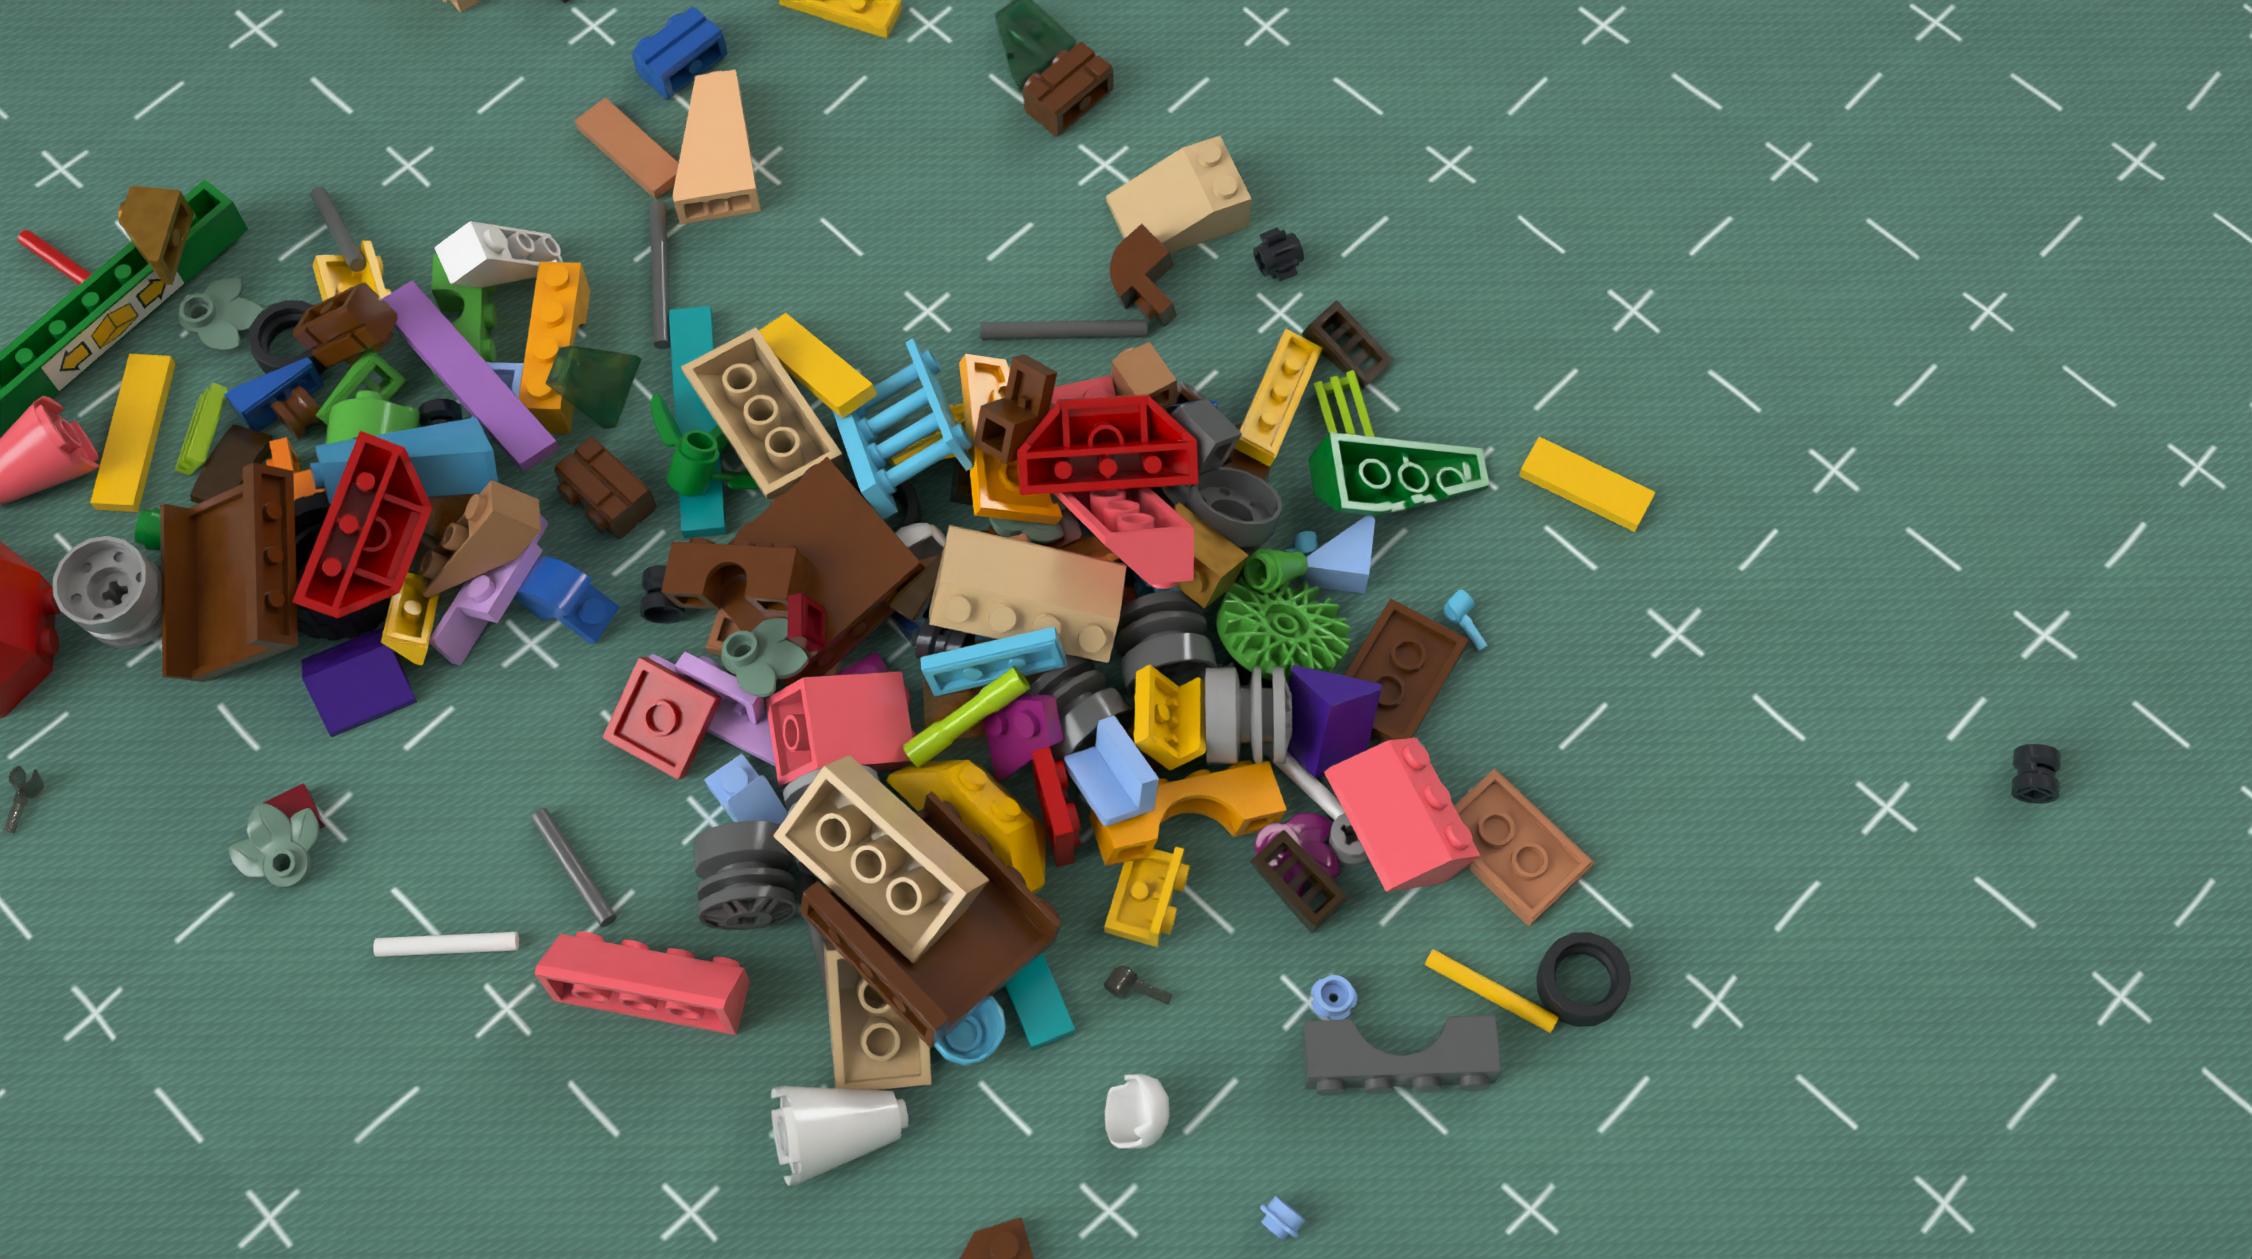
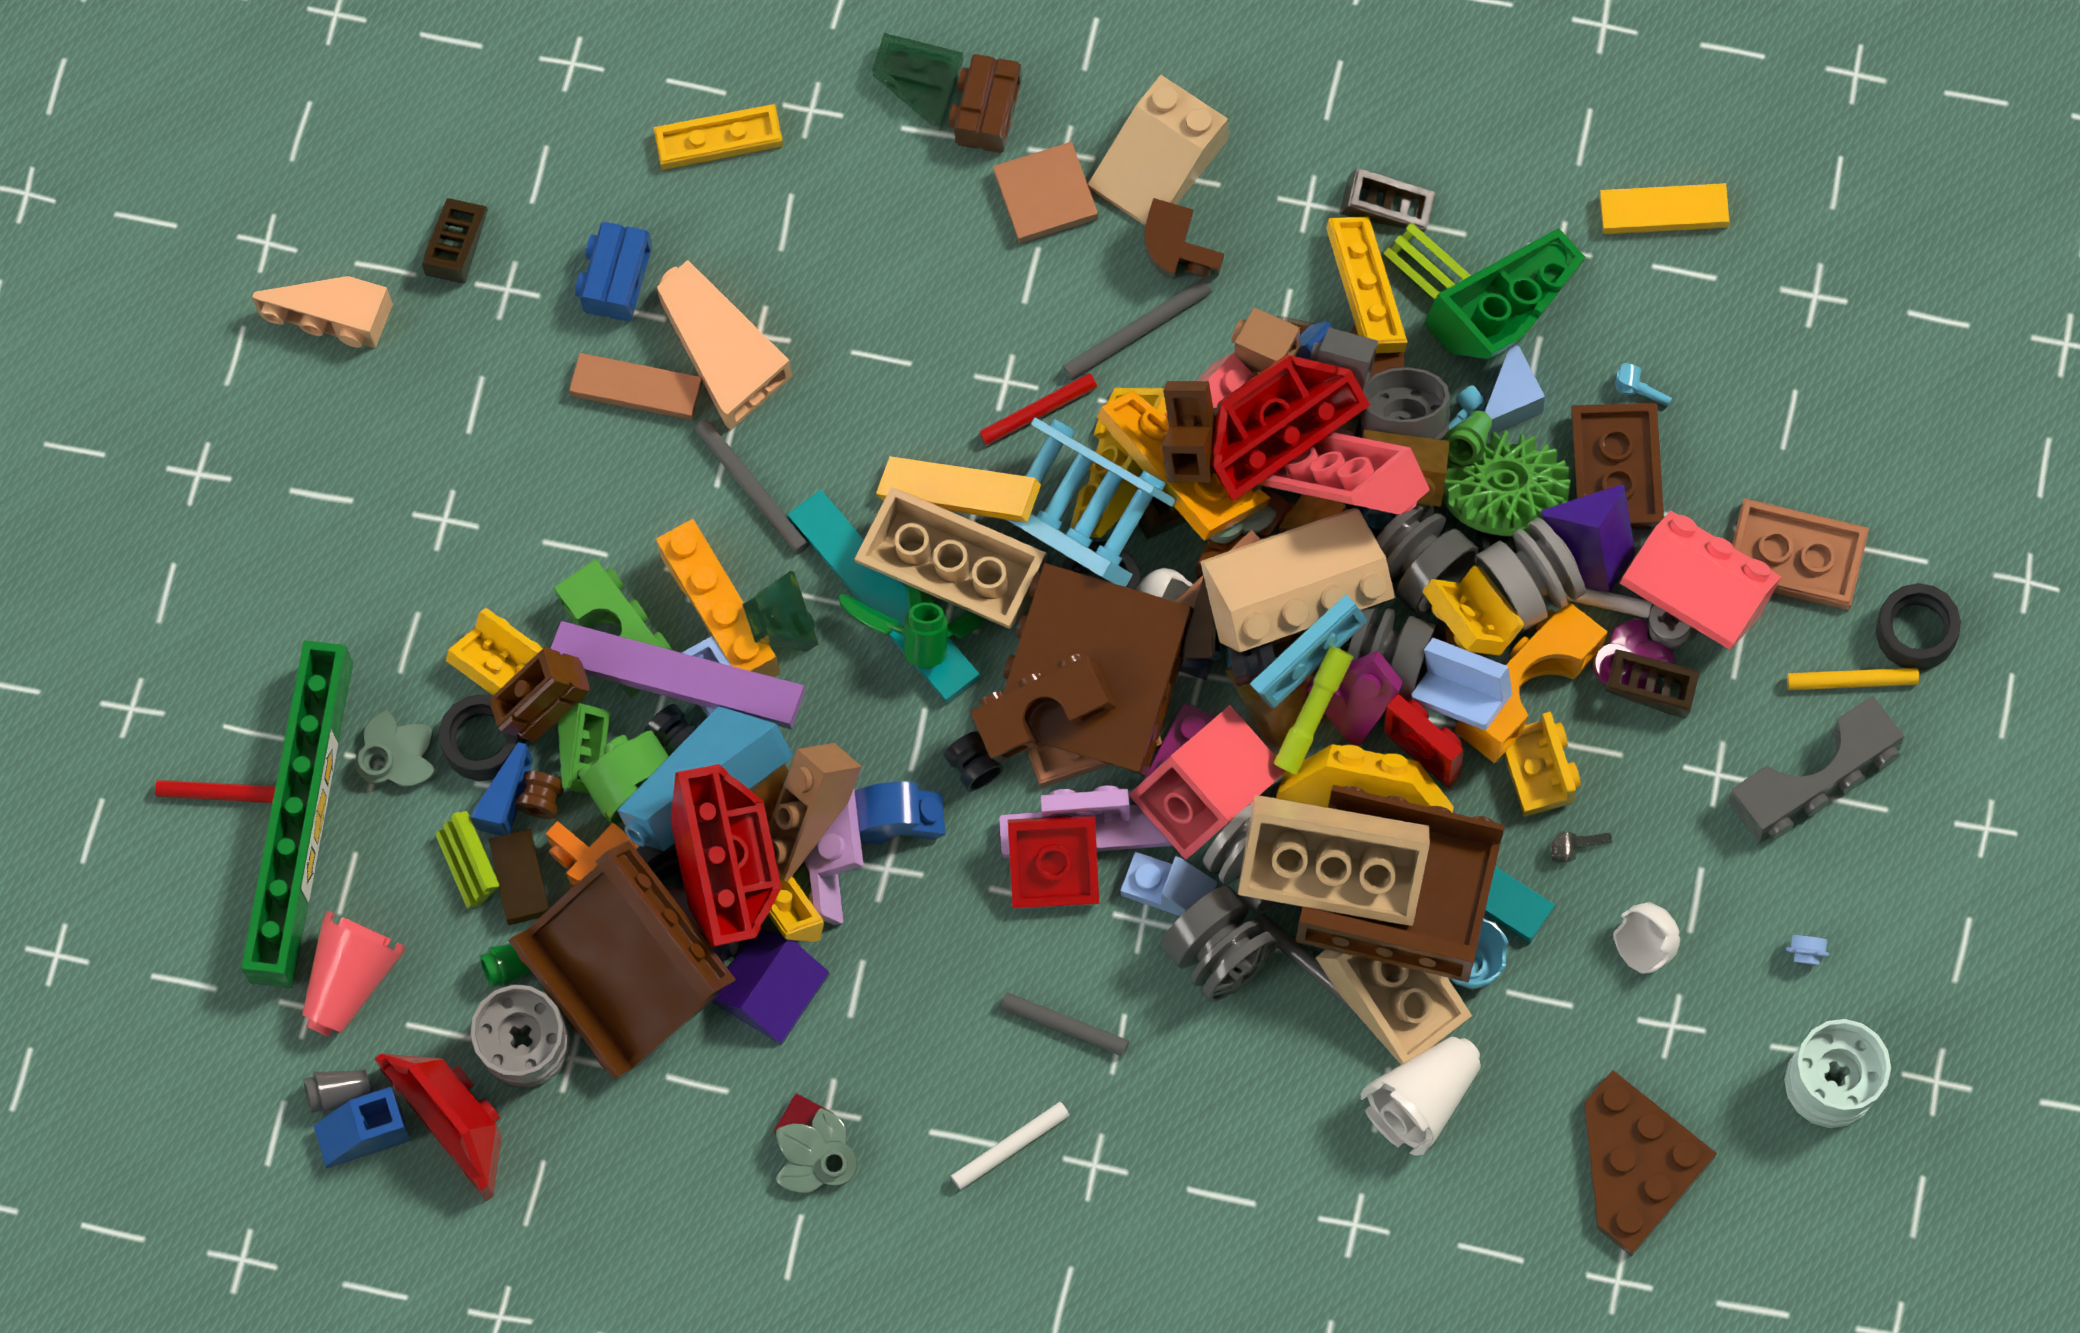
camera: 25 degrees left, 5 degrees up
clear smoke hand [3,766,45,834] -> none
yellow tile [90,354,176,512] -> none
pearl gold slope [118,185,194,285] -> none
dark grey bar [310,187,366,272] -> none
white slope [435,221,563,288] -> none
coral slope [535,931,750,1035] -> none
reddish brown brick [554,437,656,539] -> none
sand green plate [721,618,809,697] -> none
dark red tile [787,593,825,652] -> none
black gear [1253,227,1304,282] -> none
light blue plate [1311,975,1357,1020] -> none
none -> red bar [979,373,1097,446]
none -> nougat tile [993,142,1098,244]

